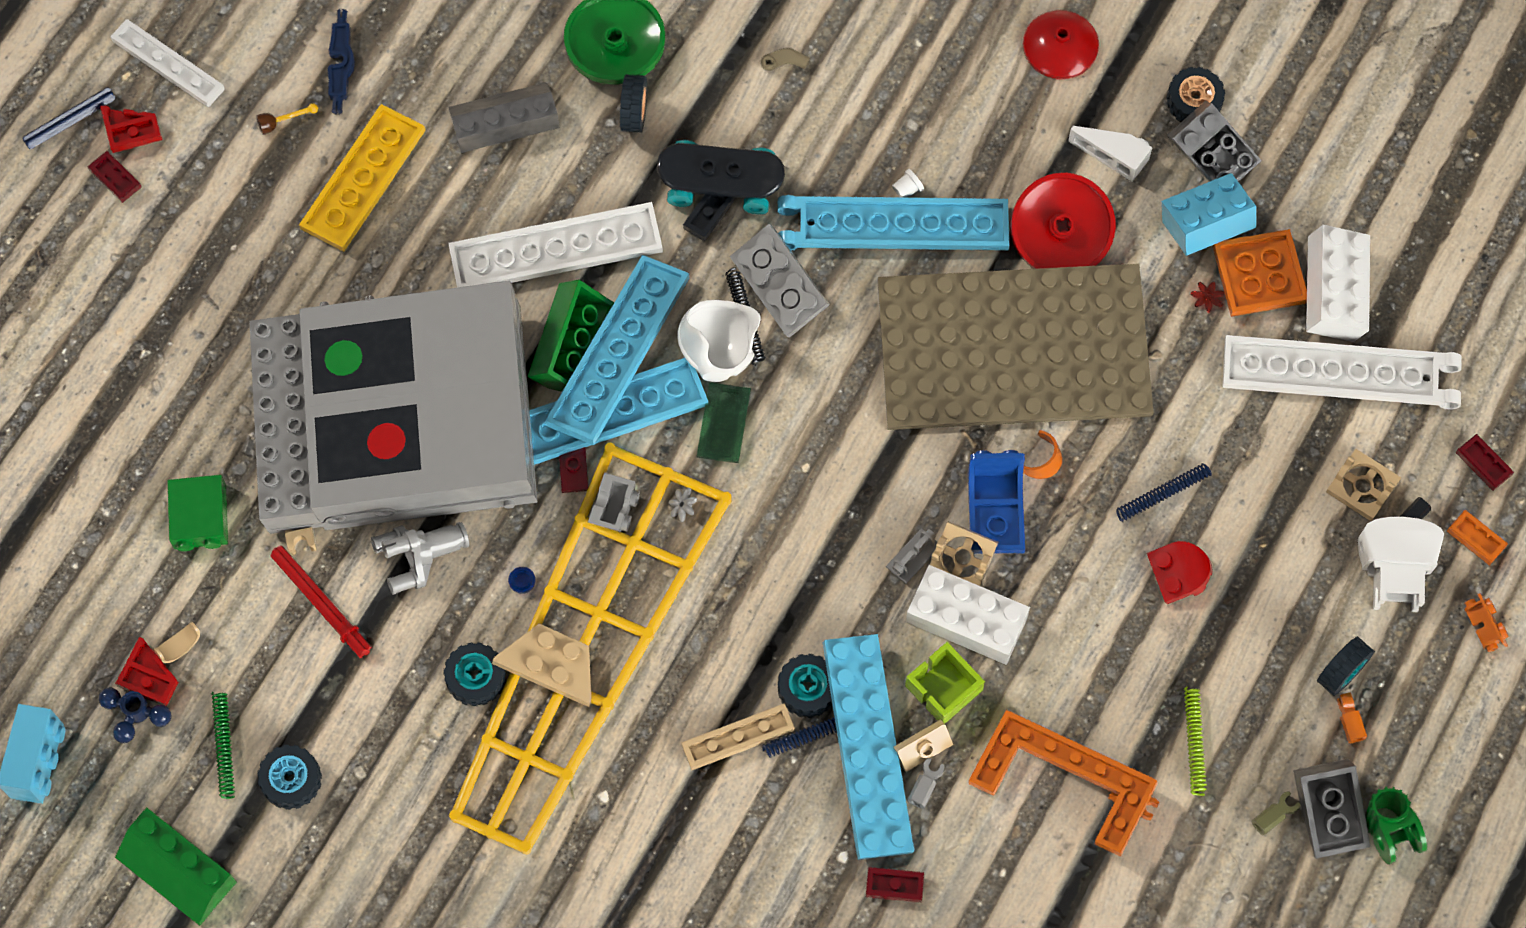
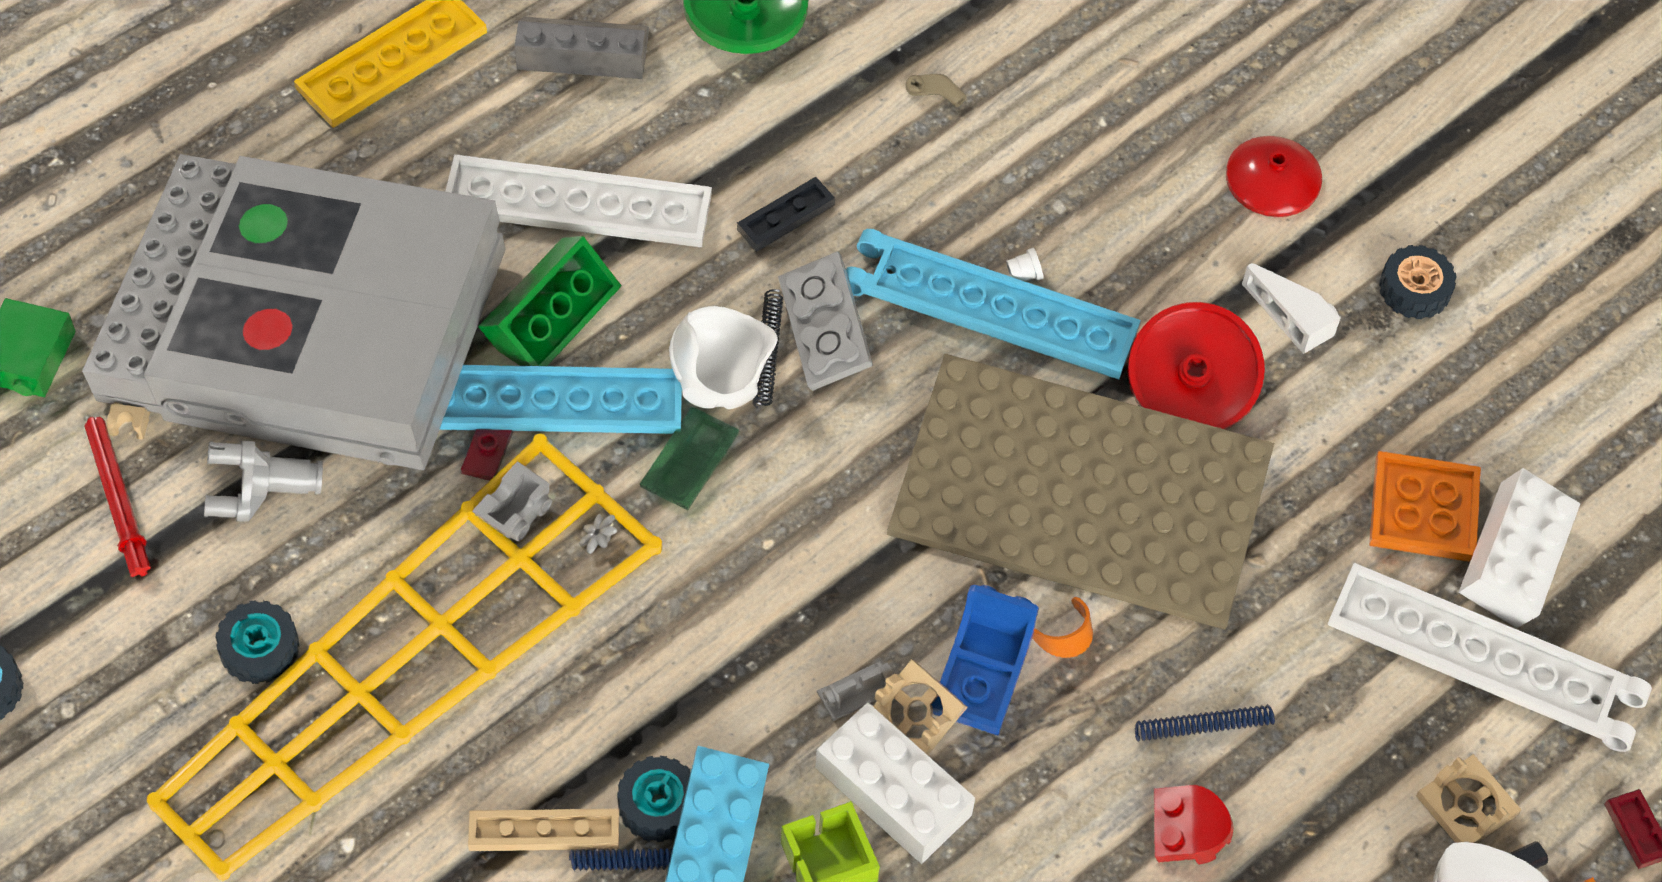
camera: 15 degrees right, 10 degrees down
tan wing [492,624,591,707] -> none
clear blue plate [508,567,536,594] -> none
medium azure plate [546,255,690,445] -> none
black wheel [620,74,647,133] -> none
black piece [657,140,785,215] -> none
medium azure brick [1161,173,1256,256] -> none
flat silver slope [1167,101,1261,182] -> none
clear red plant [1190,281,1225,313] -> none

